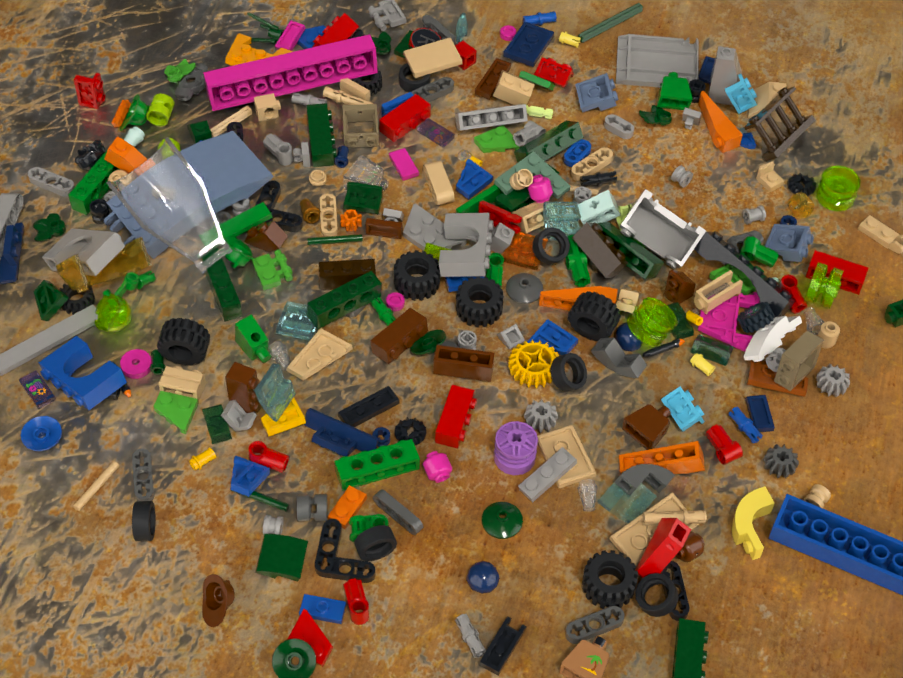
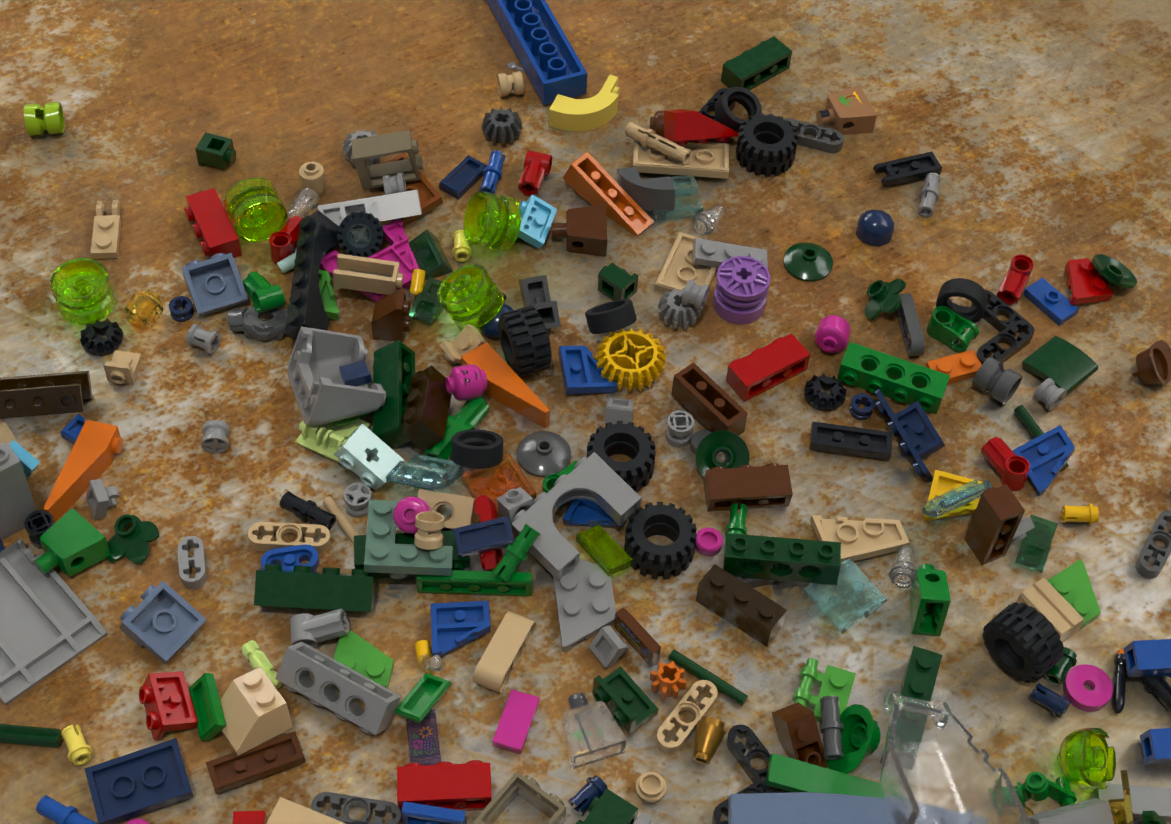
camera: 140 degrees left, 0 degrees up
none -> dark blue tile [339,360,372,386]
none -> green tile [394,673,451,724]
none -> dark pink head [445,364,487,401]
none -> dark blue tile [453,516,514,559]
none -> clear neon green wheel [464,191,521,251]
none -> green pin [493,524,541,582]
none -> dark green brick [598,263,638,301]
none -> light grey wheel [681,280,710,310]
none -> dark grey pin [819,696,844,760]
none -> dark green plate [865,279,906,320]
none -> dark blue pin [1029,683,1071,717]

